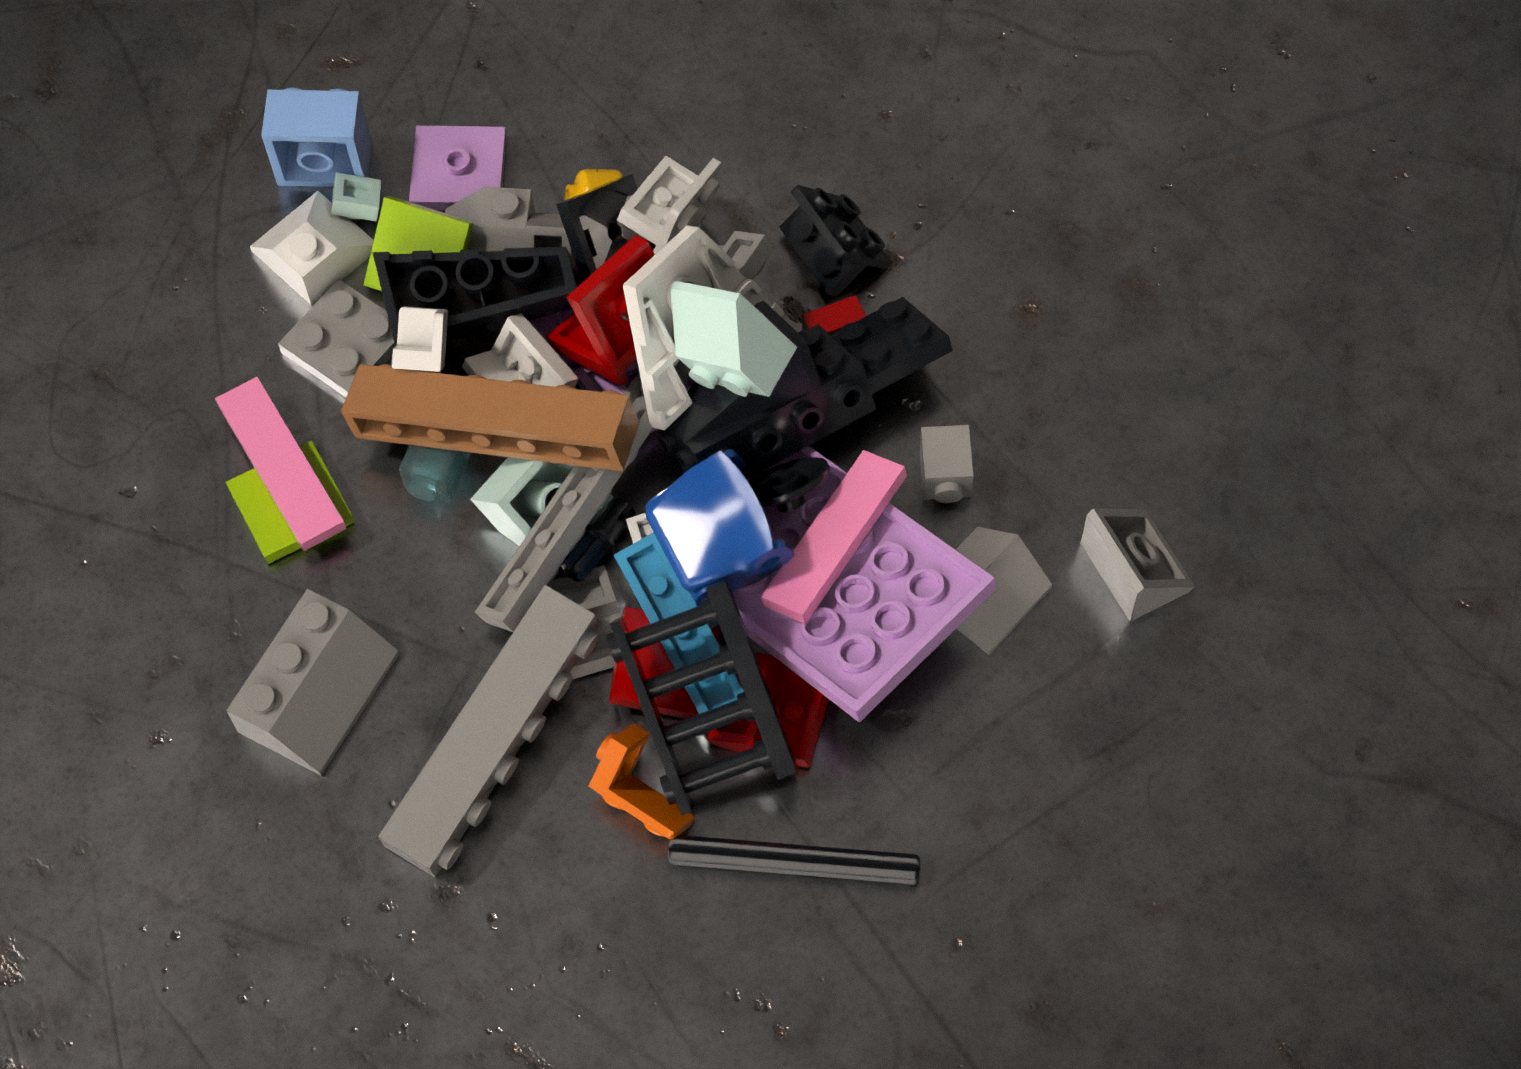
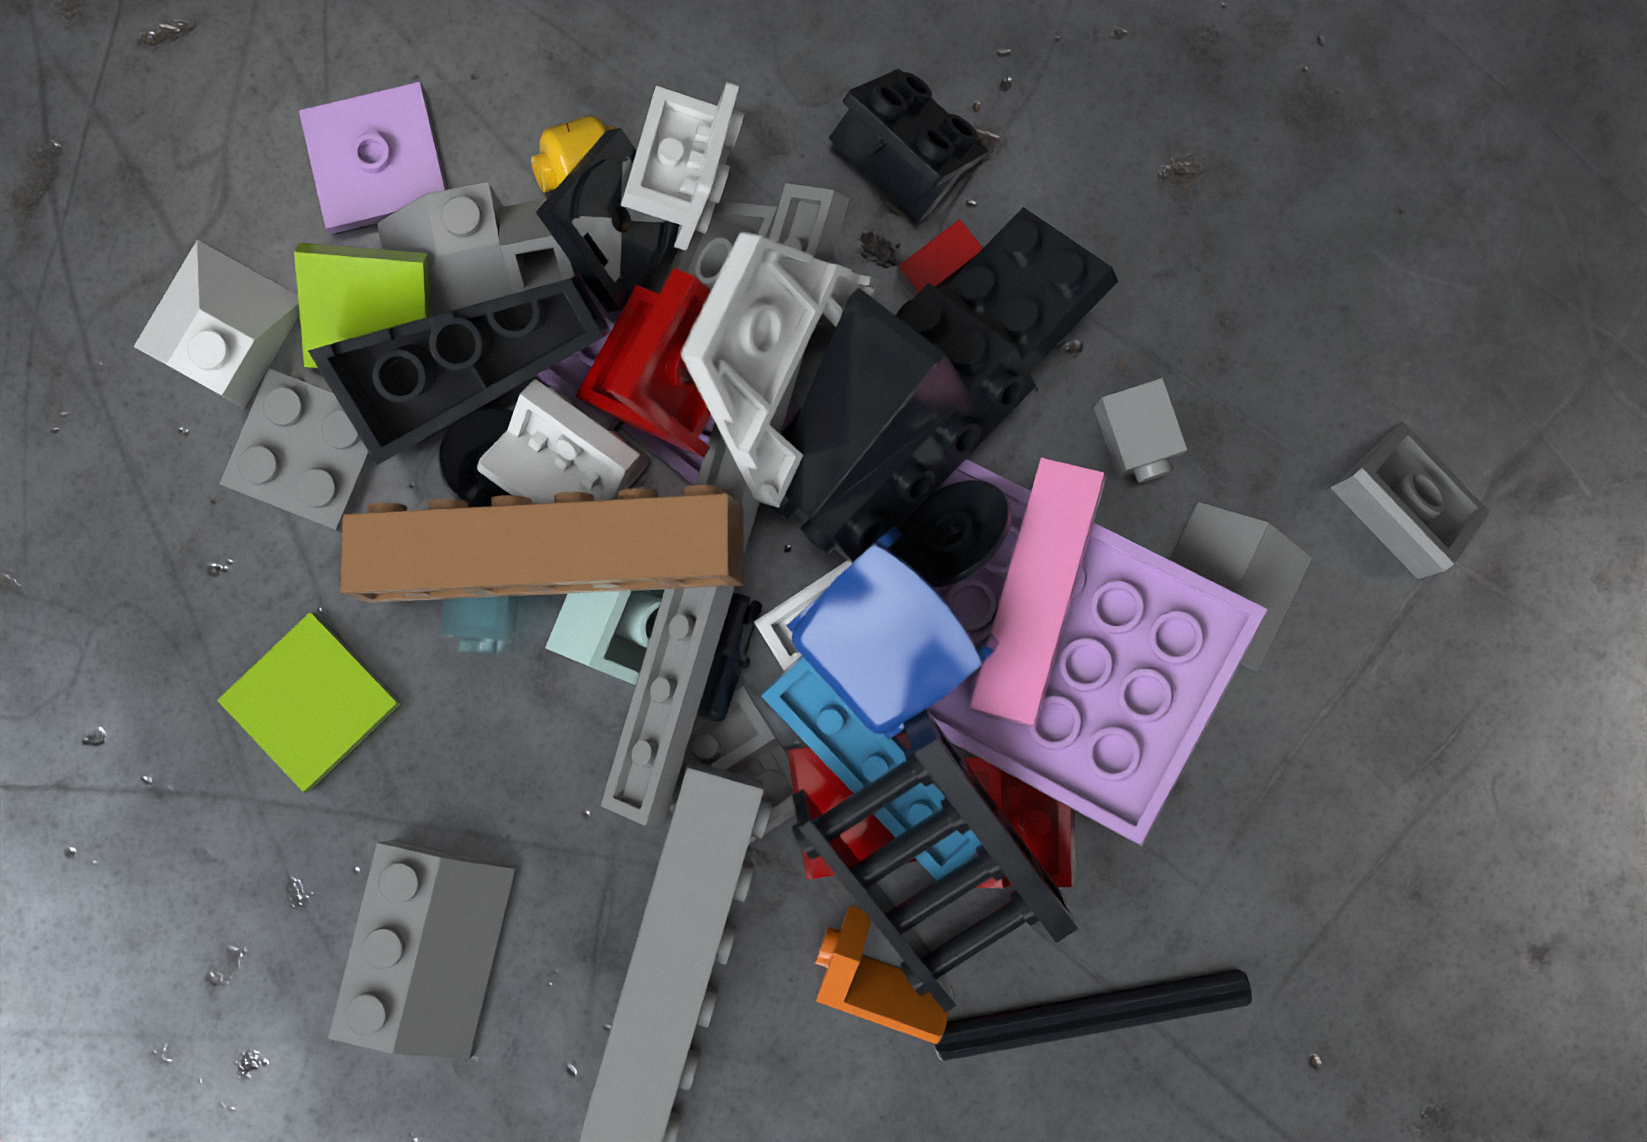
camera: 15 degrees left, 20 degrees up
bright pink tile [215,377,347,551] -> none
light blue brick [261,87,372,187] -> none
light aqua plate [331,172,381,221] -> none
white panel [392,306,448,372] -> none
light aqua slope [671,281,797,397] -> none

